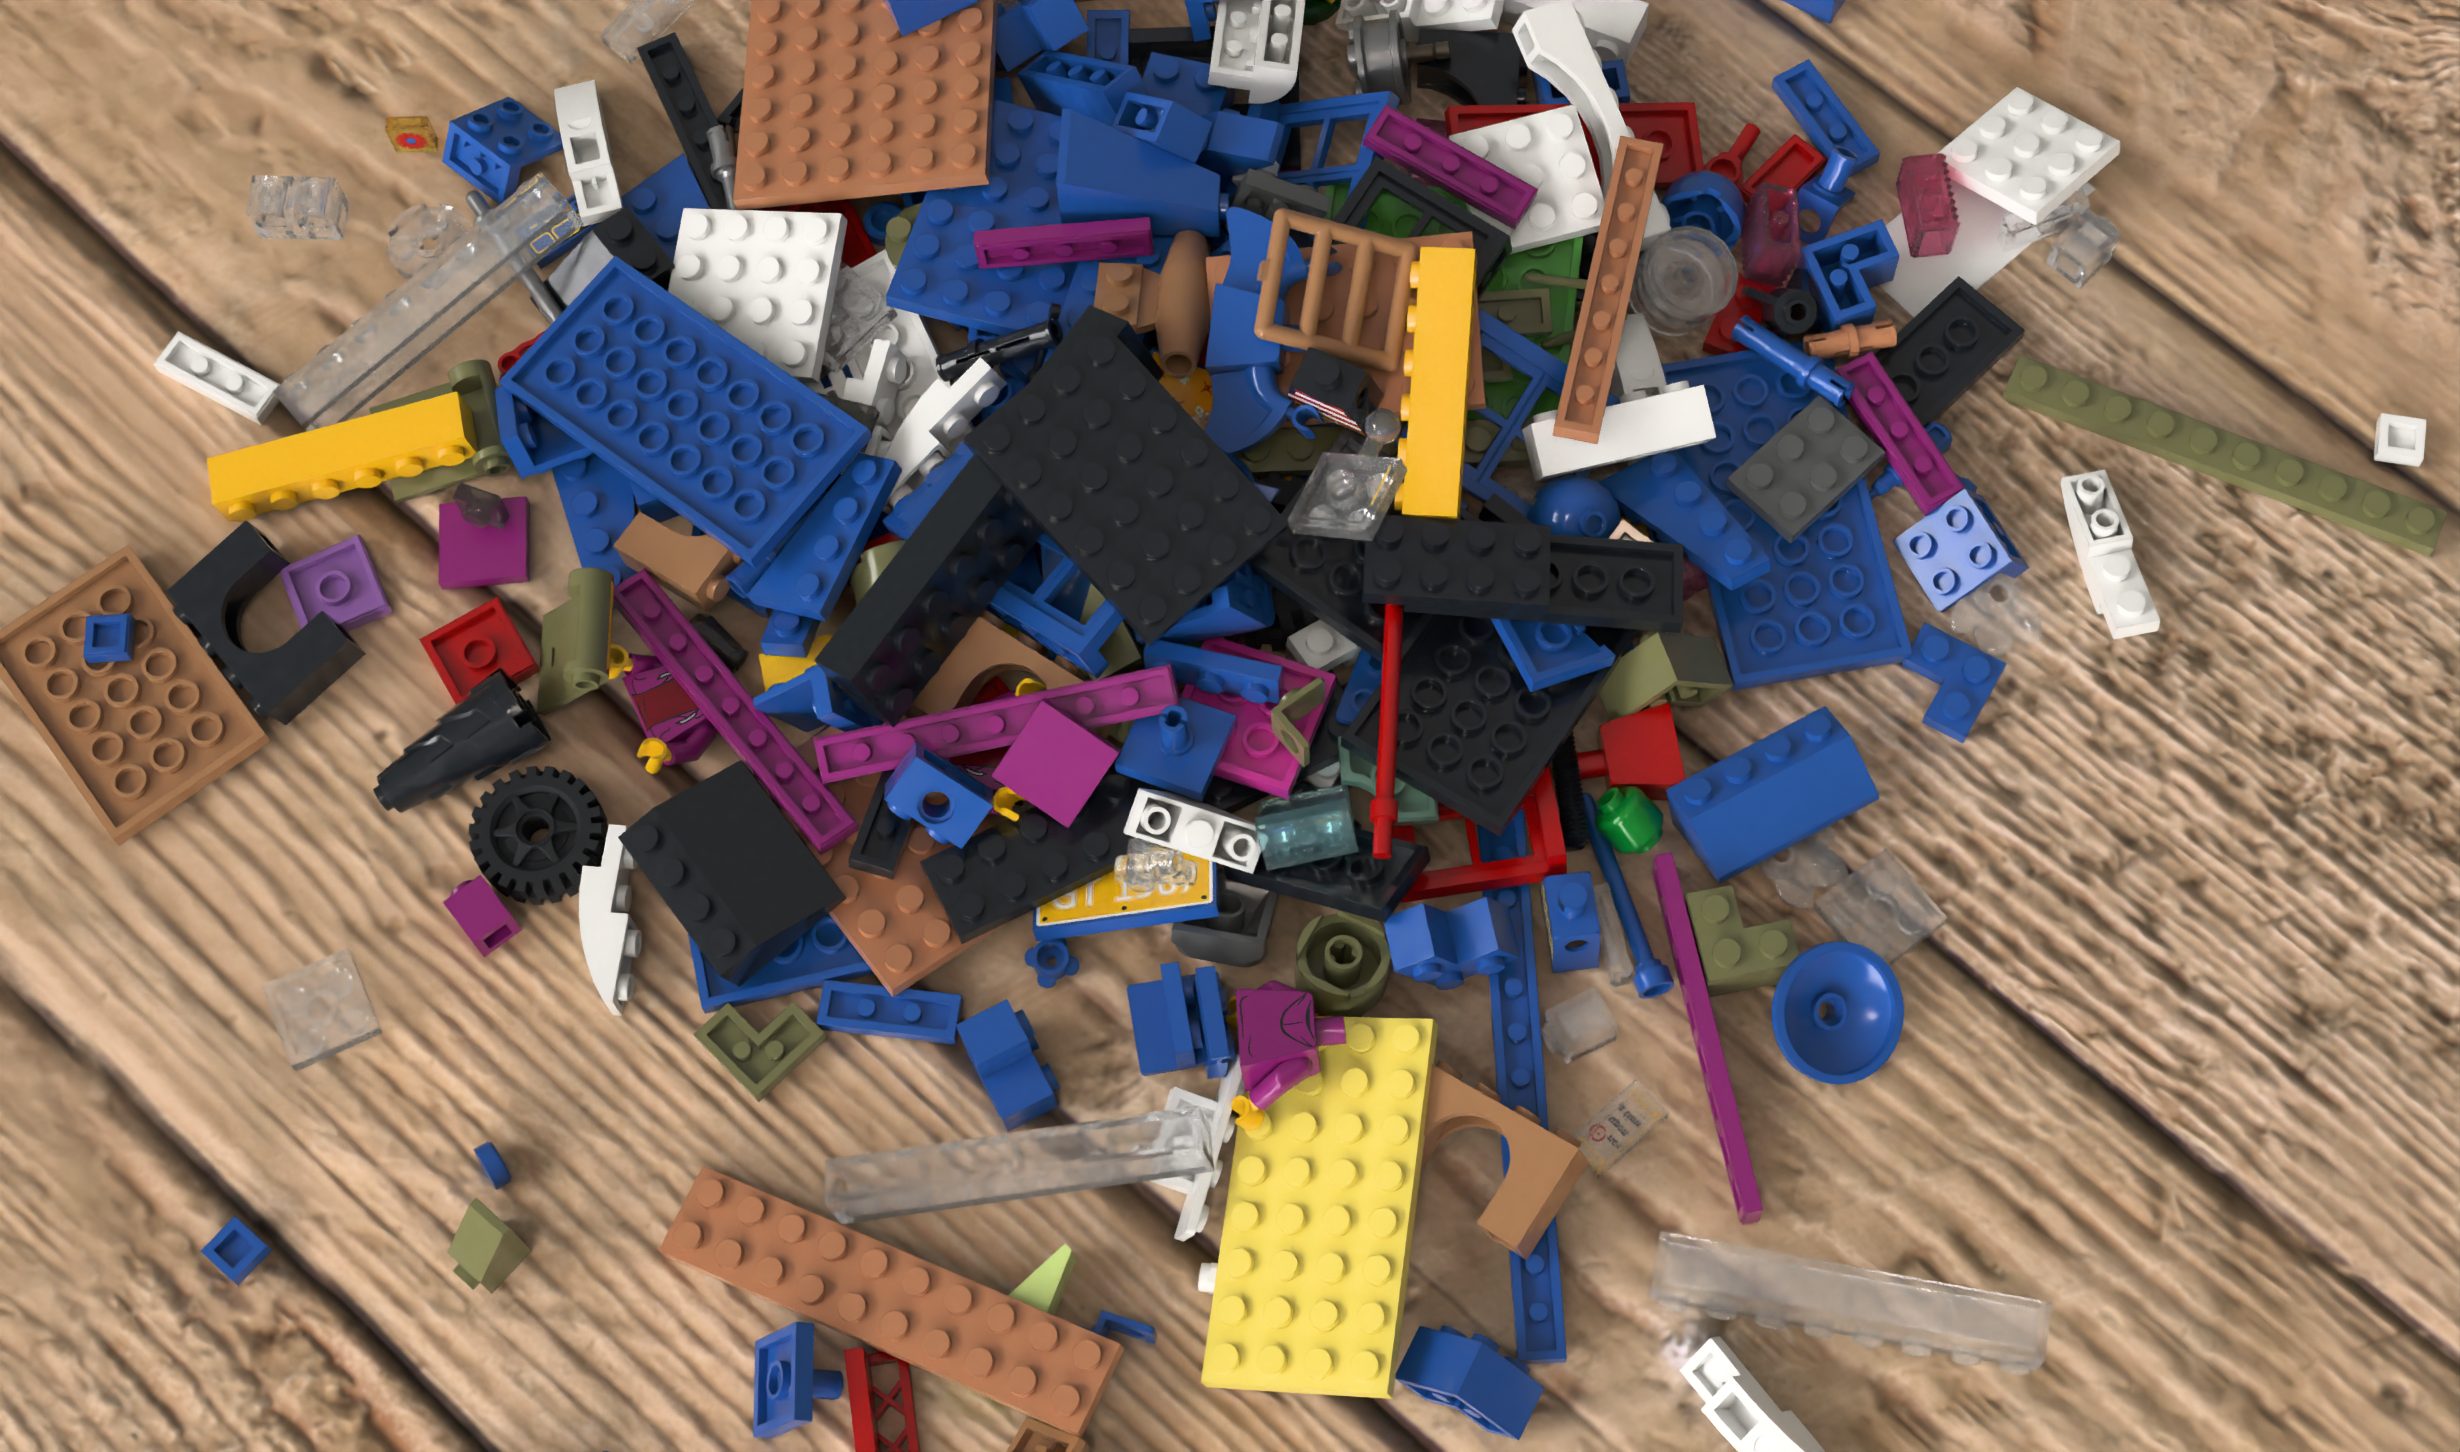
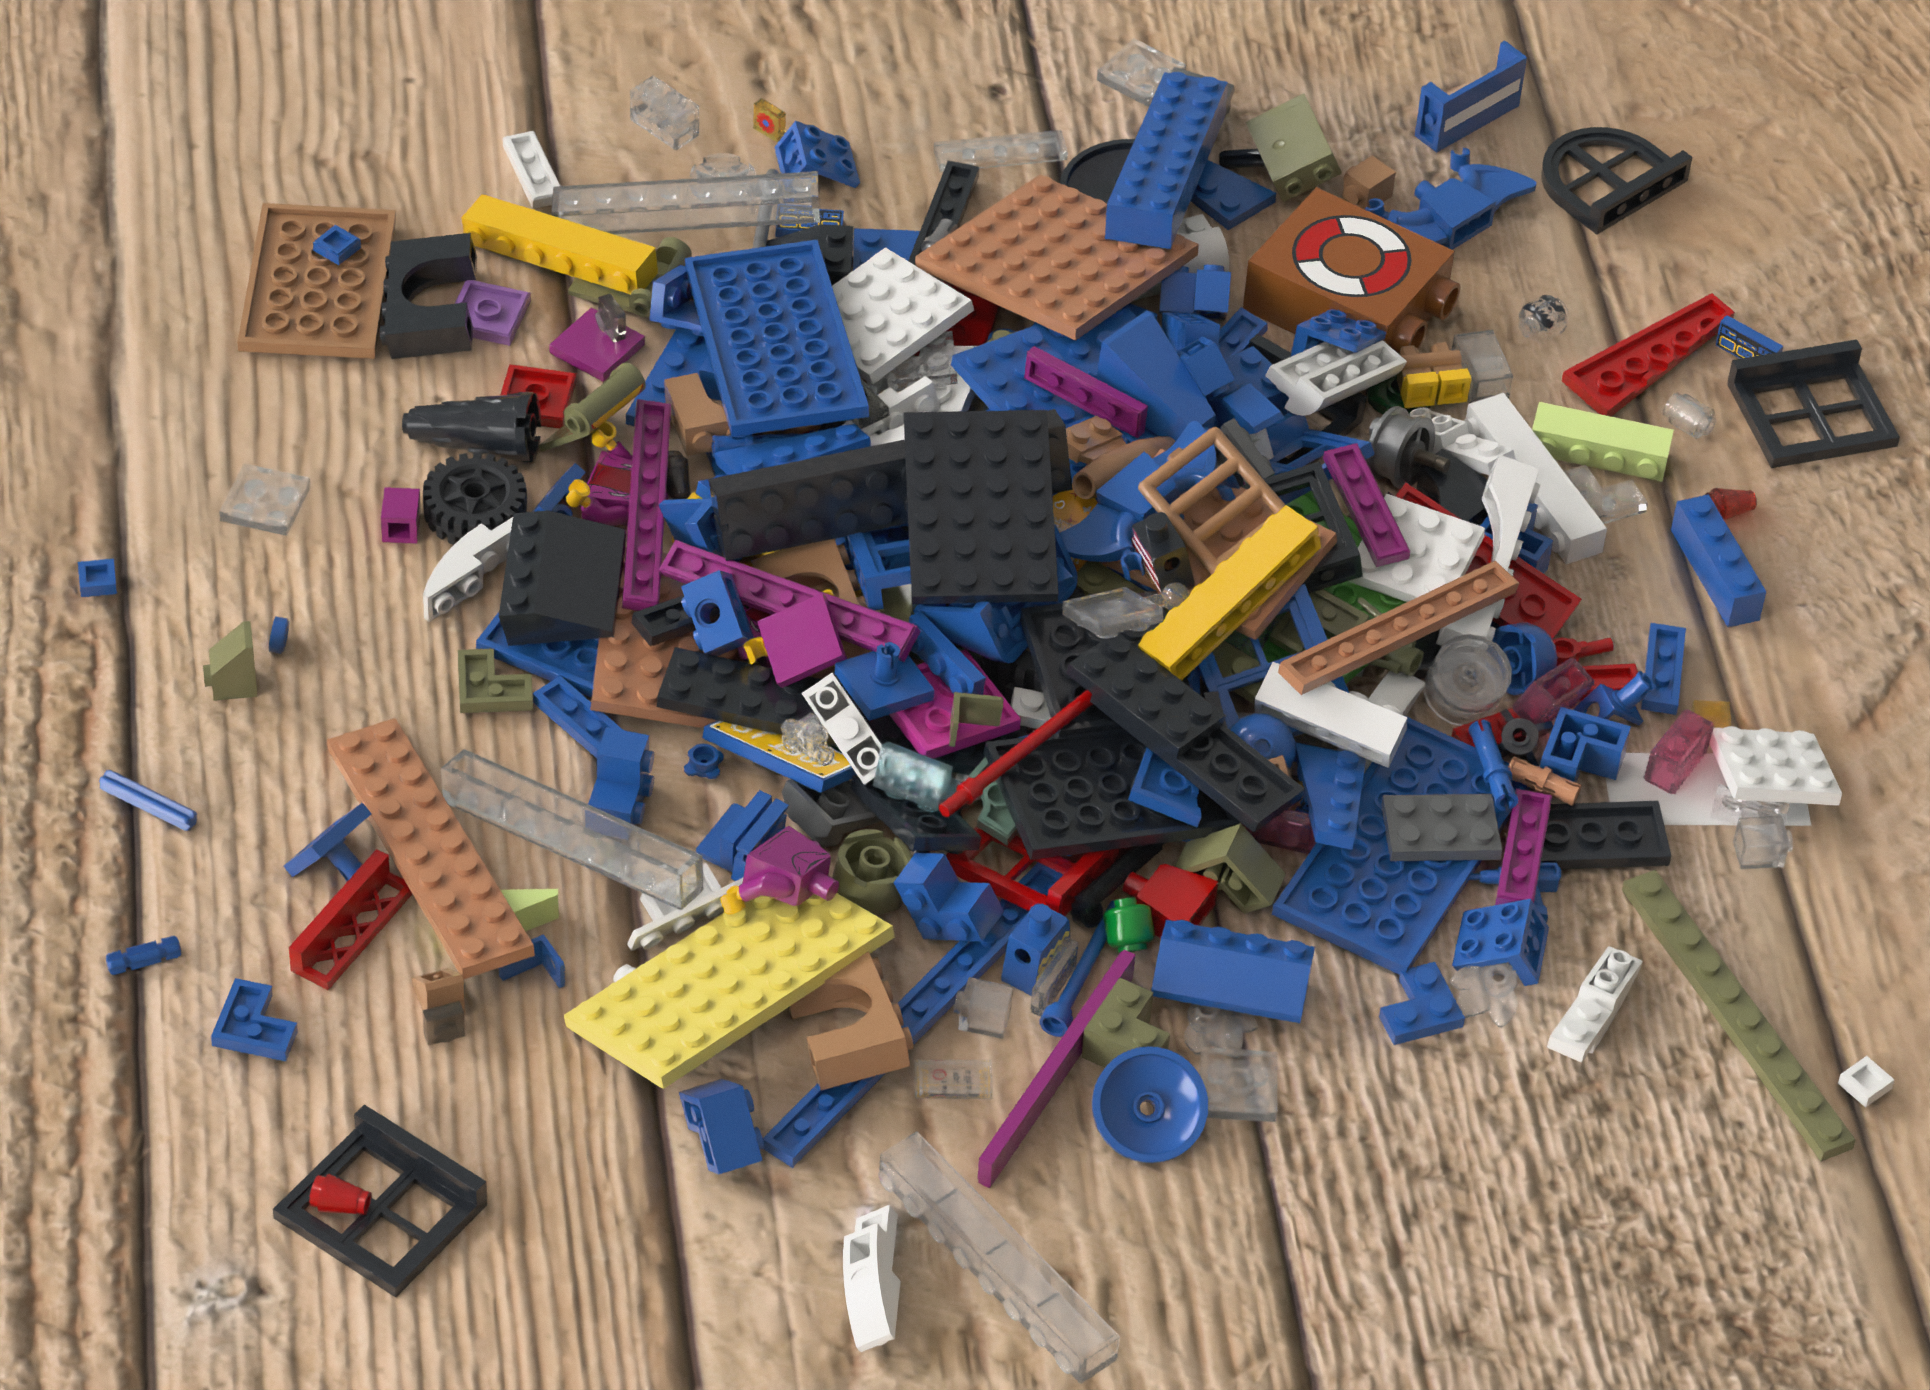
camera: 30 degrees right, 20 degrees down
white slope [554,79,623,226] -> none
none -> blue plate [532,463,586,516]
none -> clear yellow tile [1691,700,1731,737]

